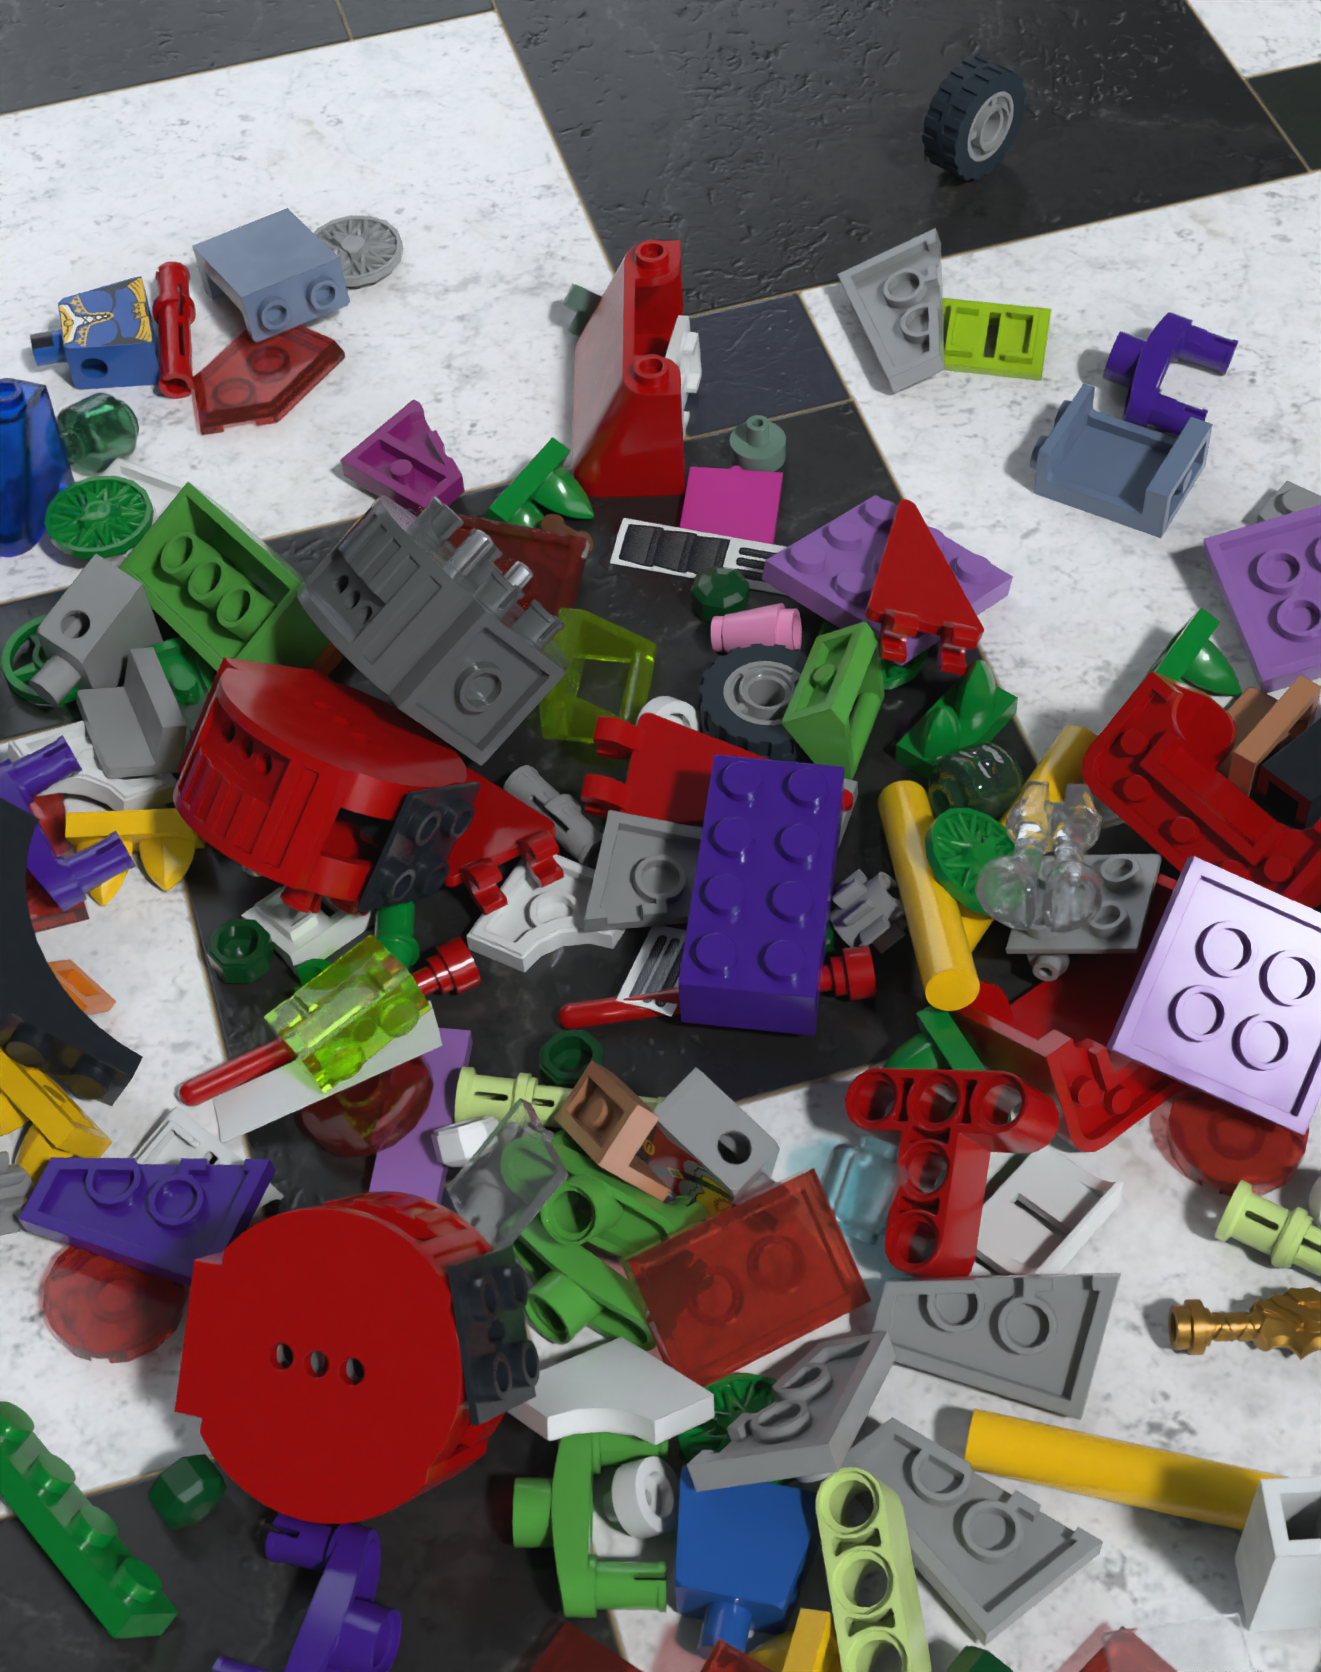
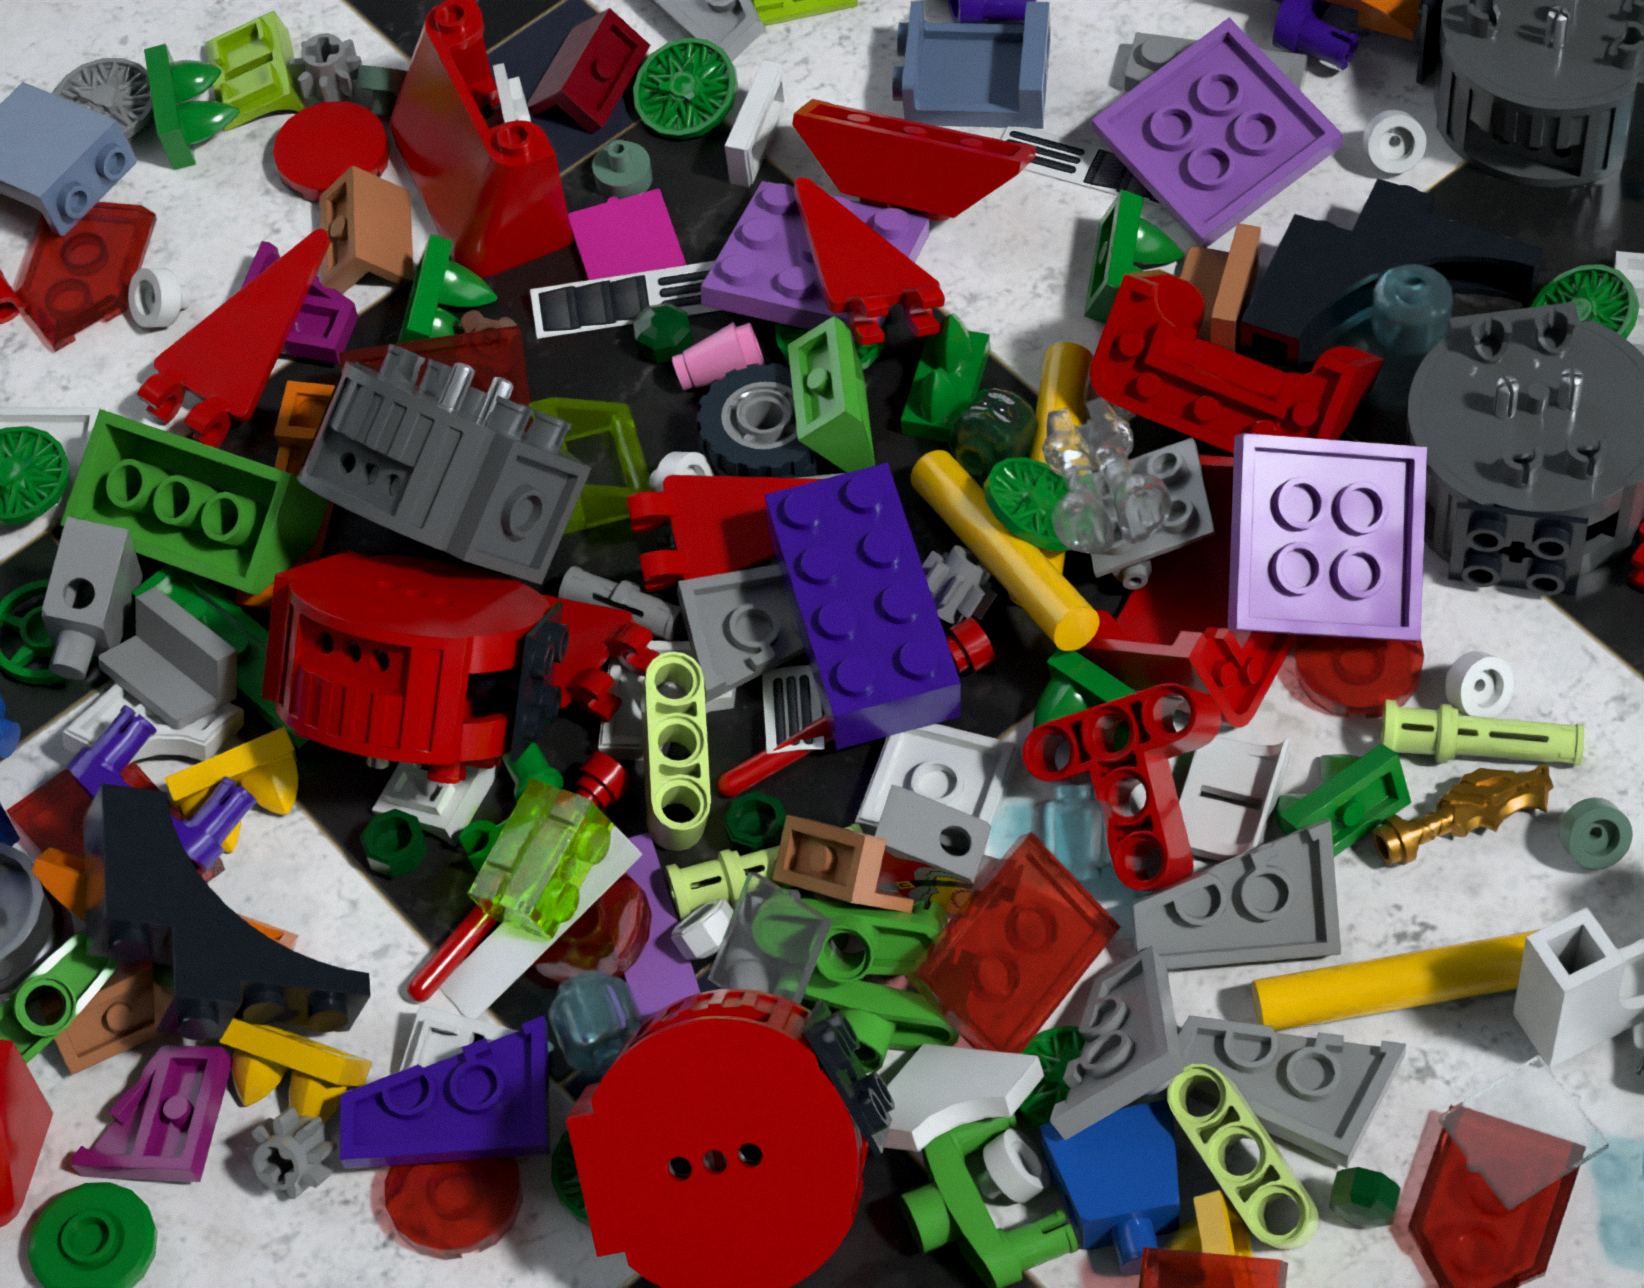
camera: 20 degrees left, 5 degrees up
none -> white tile [128,268,191,327]
none -> red flag [137,229,331,448]
none -> green tile [144,43,240,170]
none -> lime piece [205,10,305,131]
none -> red tile [273,101,390,202]
none -> light grey gear [290,33,362,103]
none -> nougat panel [319,165,414,294]
none -> dark red panel [527,8,651,134]
none -> clear light blue head [548,970,644,1076]
none -> green wheel [633,37,738,140]
none -> yellowish green beam [640,652,711,851]
none -> white tile [725,59,788,187]
none -> red wedge [792,99,1036,221]
none -> white tile [855,724,1020,854]
none -> sticker [1001,127,1164,208]
none -> green tile [1275,743,1412,857]

